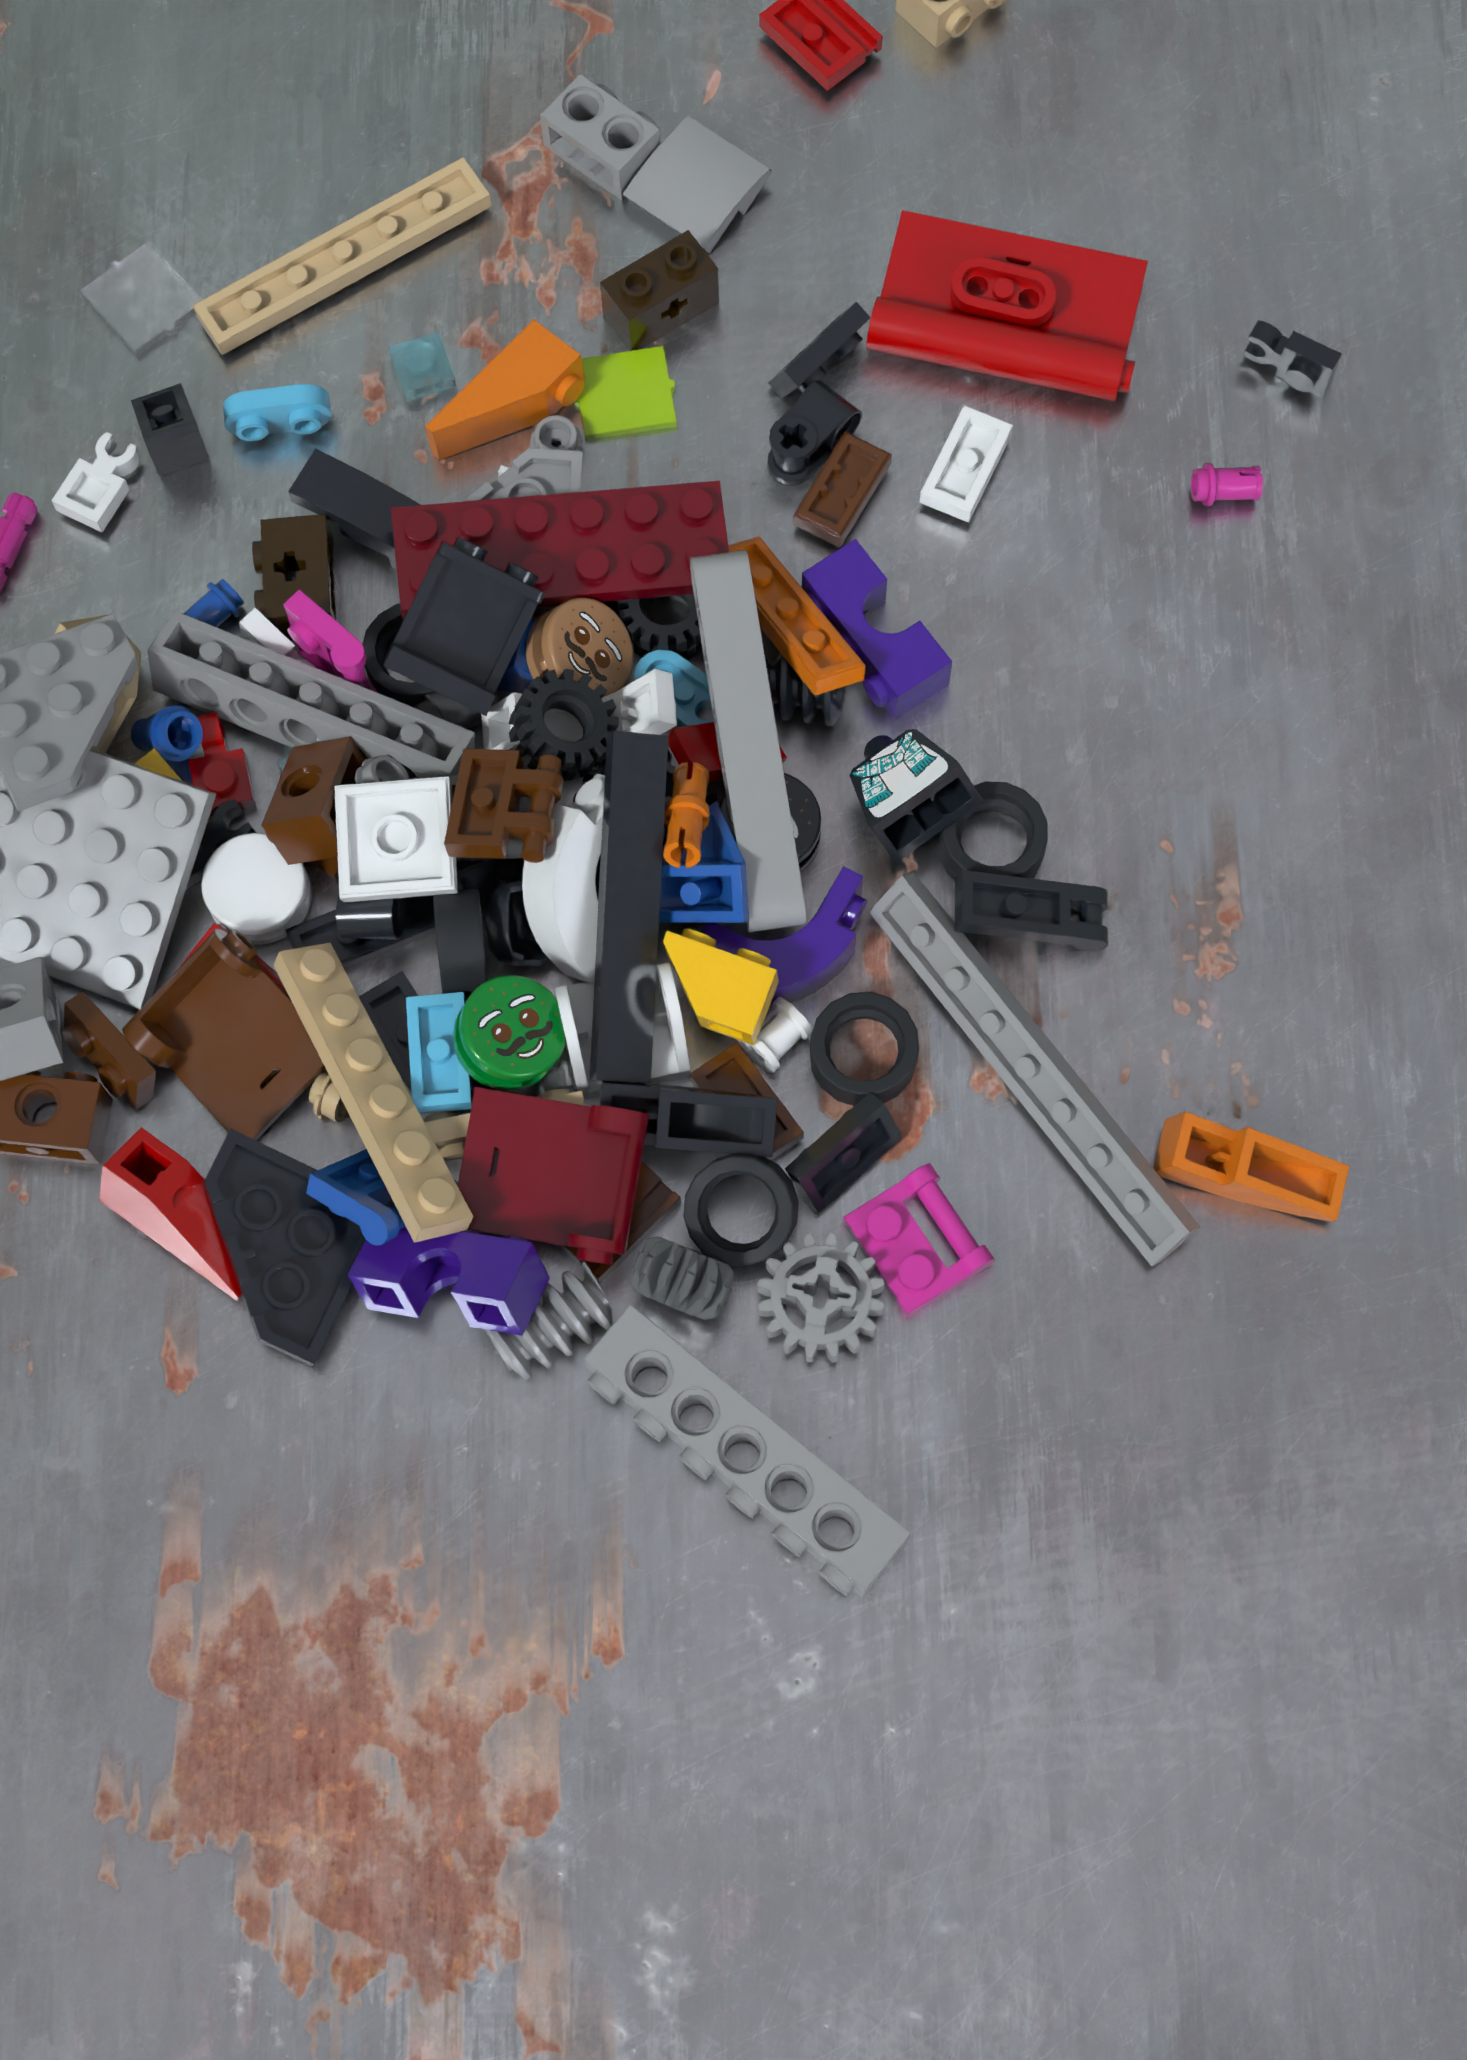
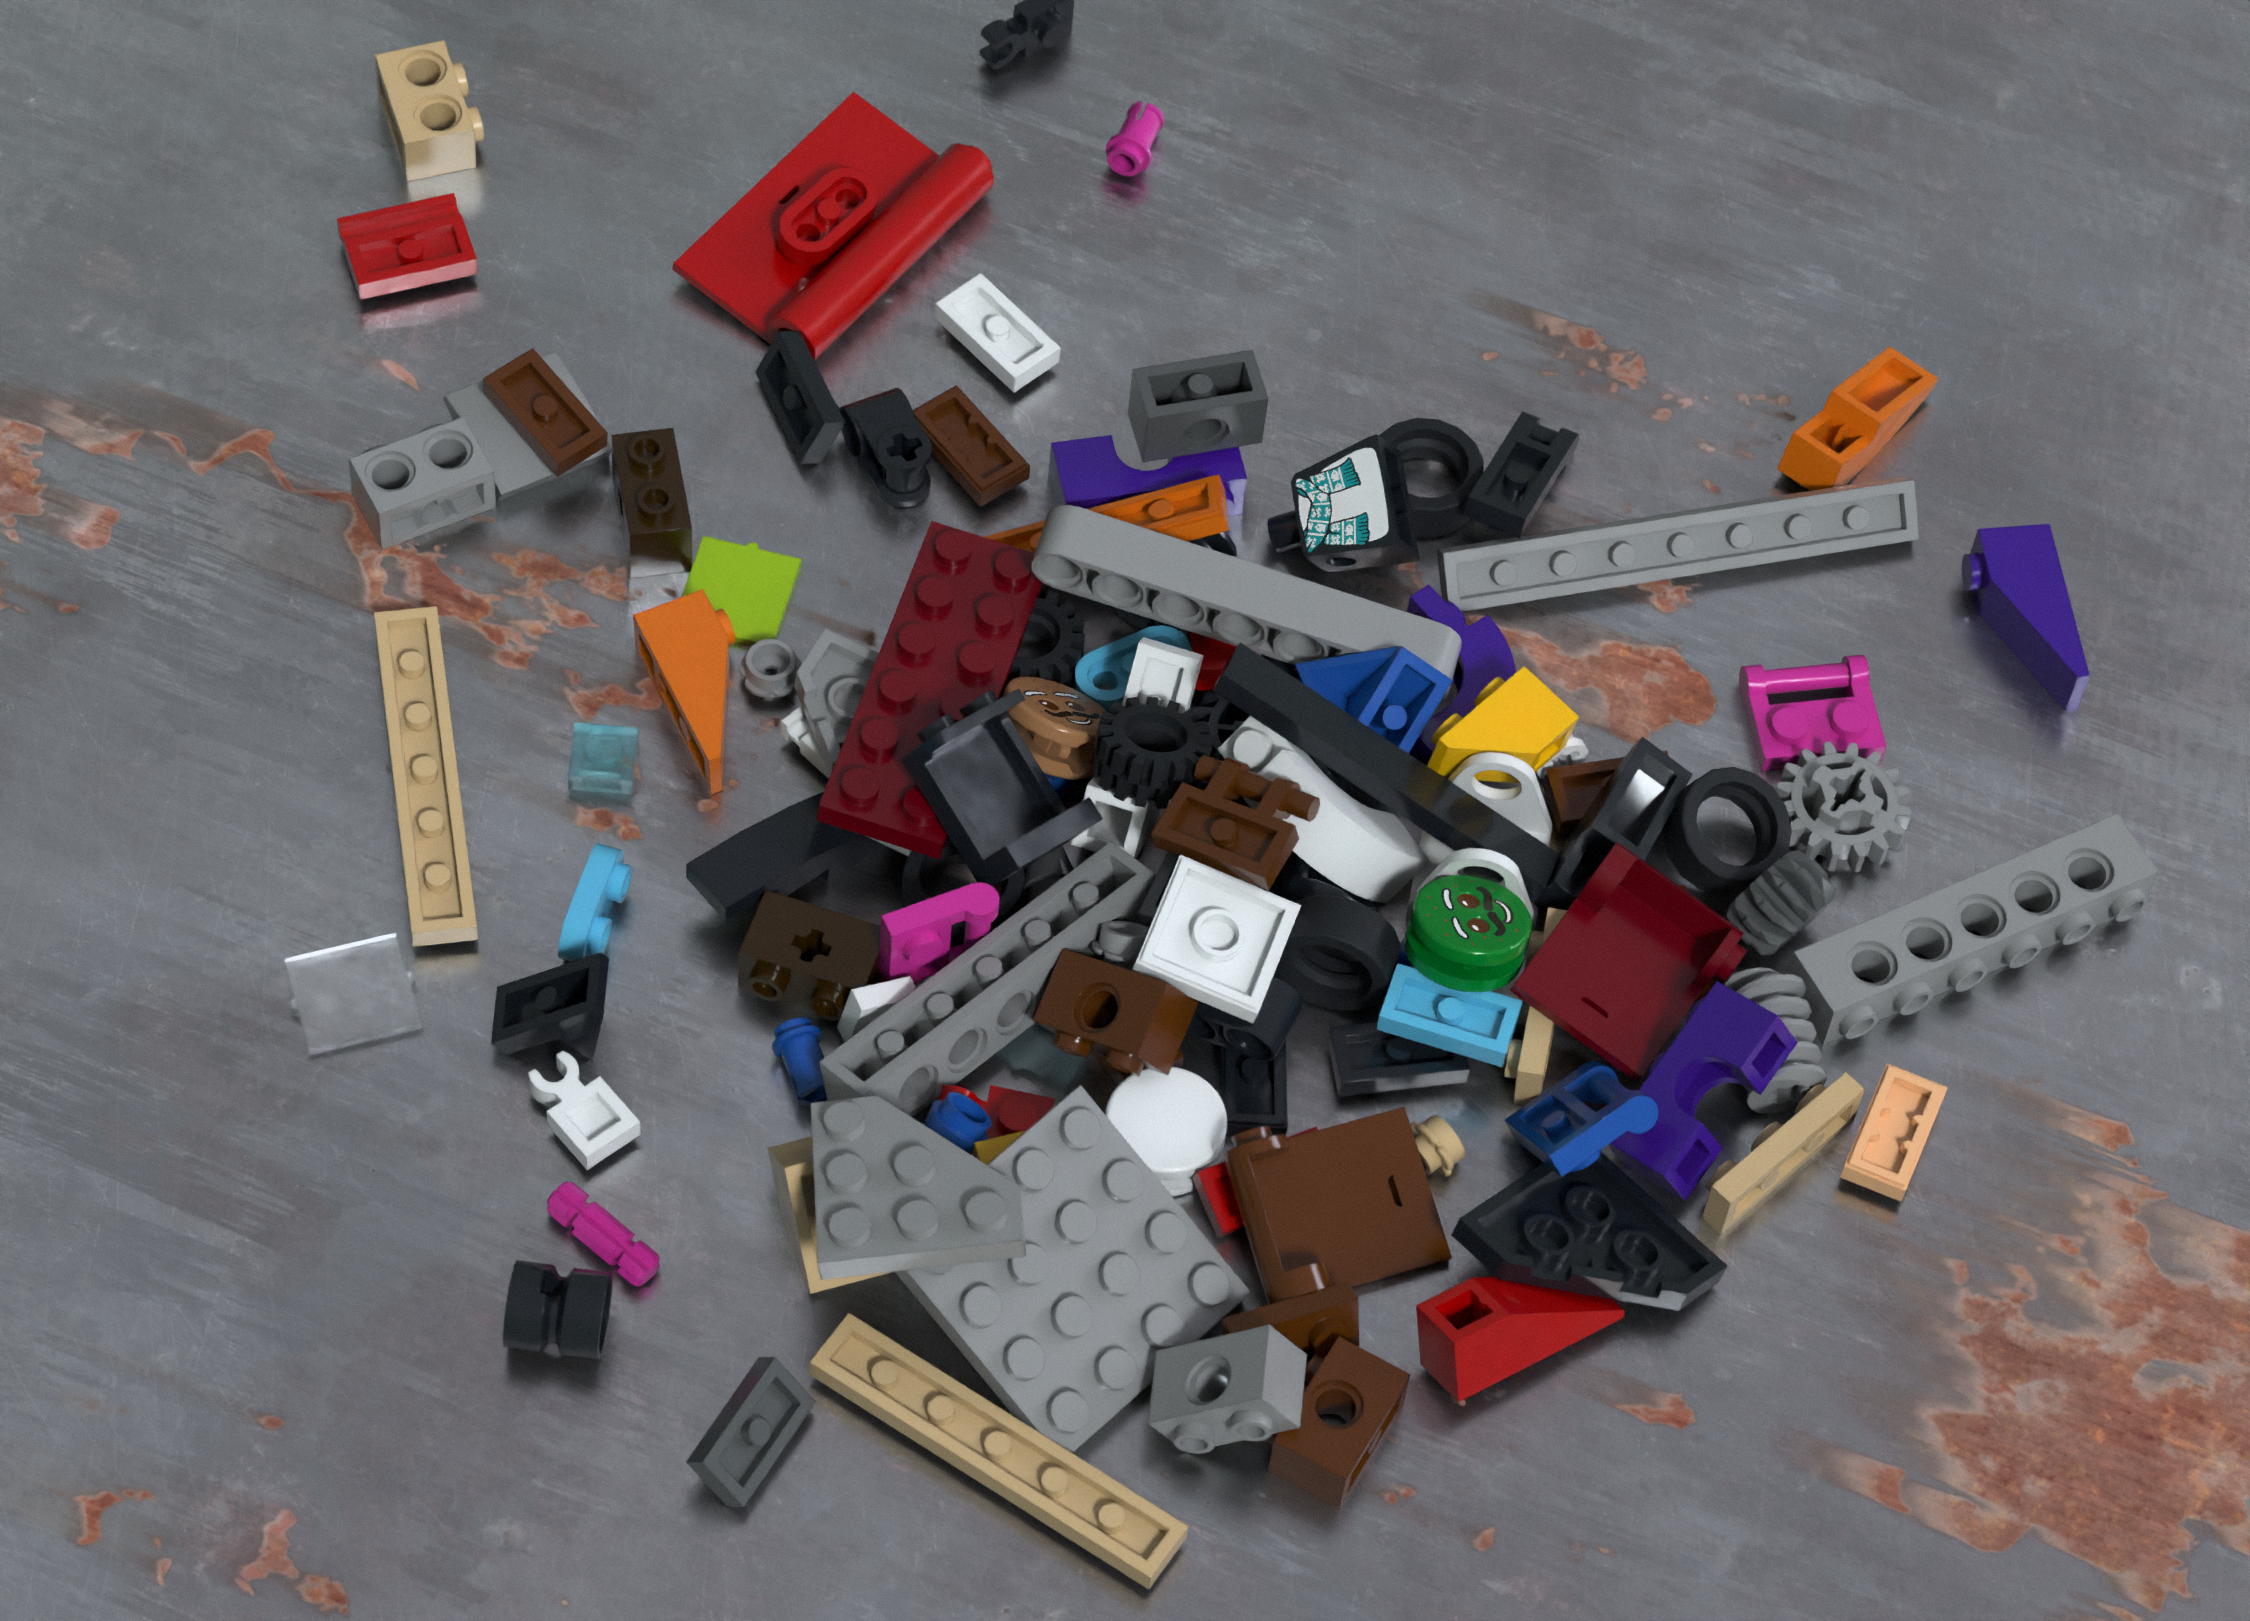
camera: 75 degrees left, 15 degrees down
tan plate [274,943,473,1243] -> none
orange pin [663,762,710,868] -> none
black plate [785,1092,902,1213] -> none
black tyre [810,992,919,1106] -> none
none -> reddish brown plate [483,348,608,477]
none -> dark grey brick [1128,350,1268,462]
none -> tan plate [1702,1072,1865,1235]
none -> light nougat plate [1840,1063,1948,1202]
none -> dark purple slope [1962,524,2090,712]

